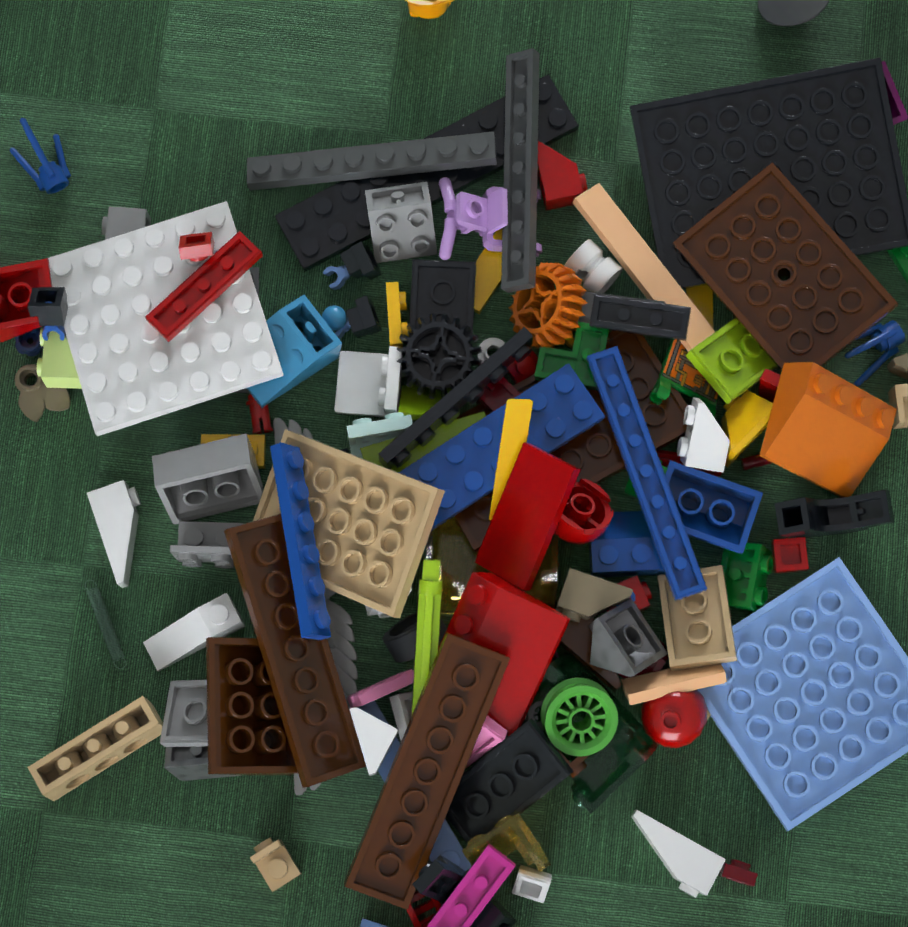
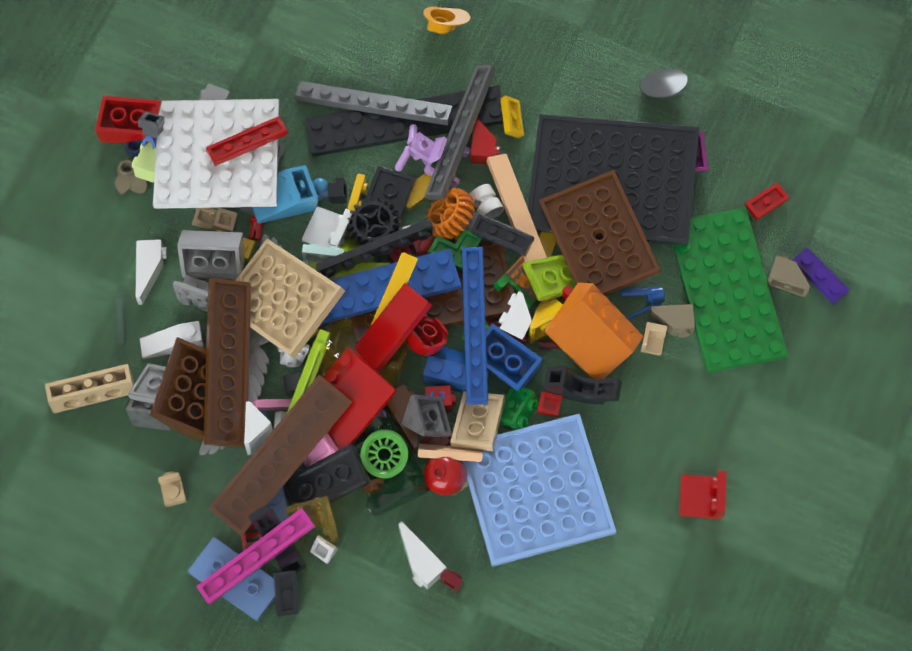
camera: 15 degrees right, 10 degrees down
blue plant [10,118,71,194] -> none
plate [178,232,214,262] -> none
blue plate [270,442,331,640] -> none
black piece [323,241,382,290] -> none
light grey bracket [365,182,437,263] -> none
dark tan slope [556,568,633,623] -> none
none -> tan slope [191,207,238,232]
none -> yellow plate [500,96,524,139]

